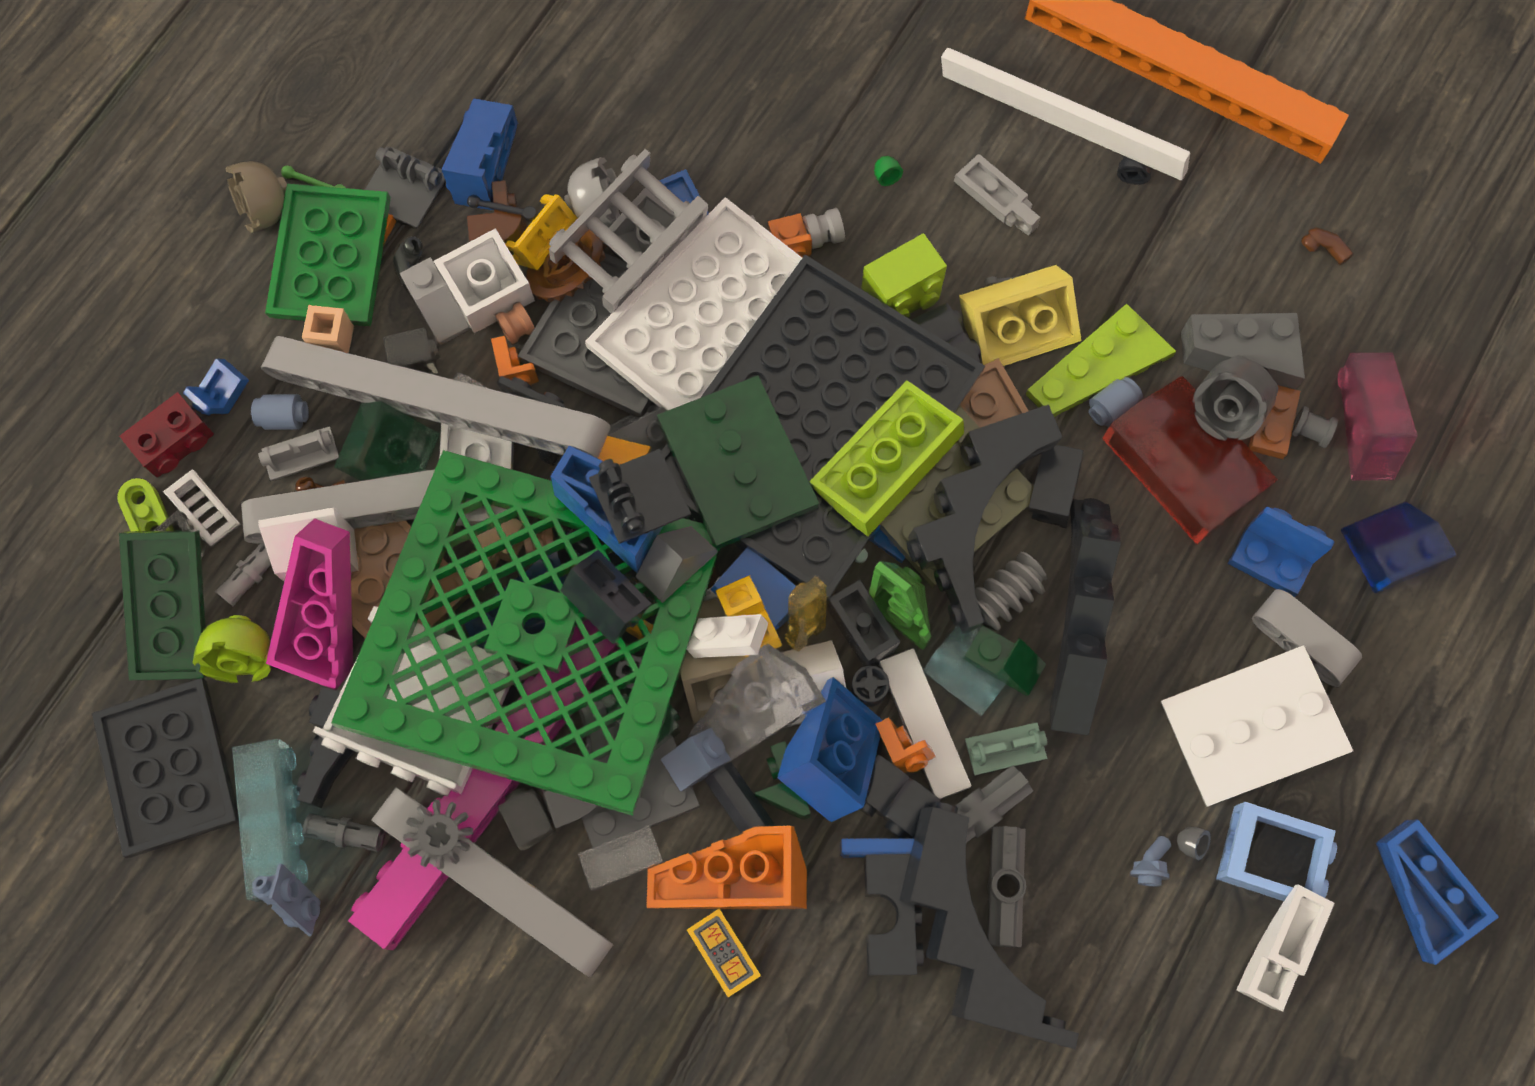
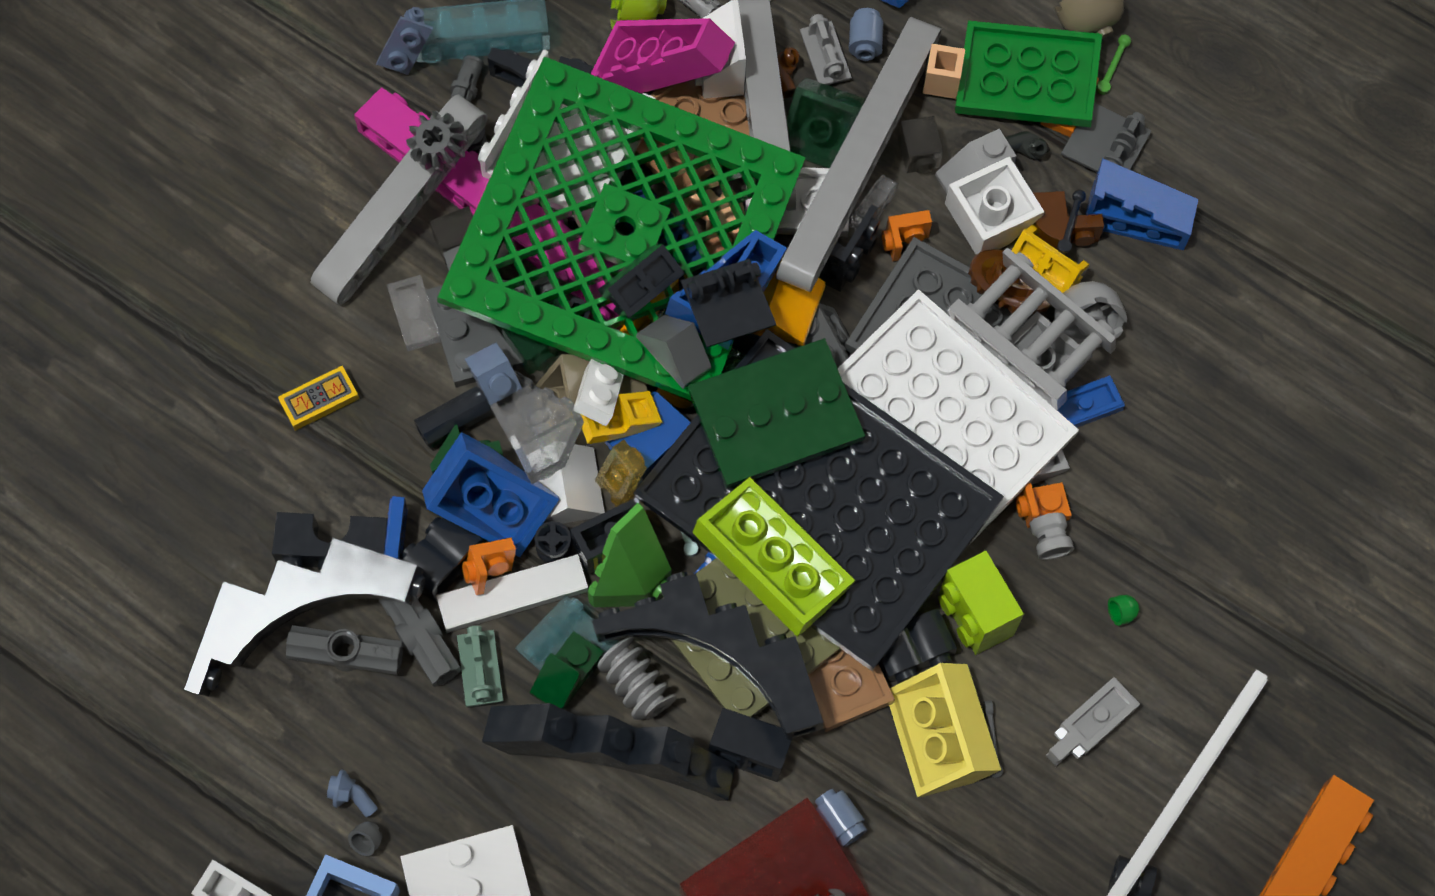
camera: 90 degrees right, 5 degrees down
nougat wheel [495,302,535,345] -> none
orange wedge [647,826,807,909] -> none
lime wing [1025,304,1176,417] -> none

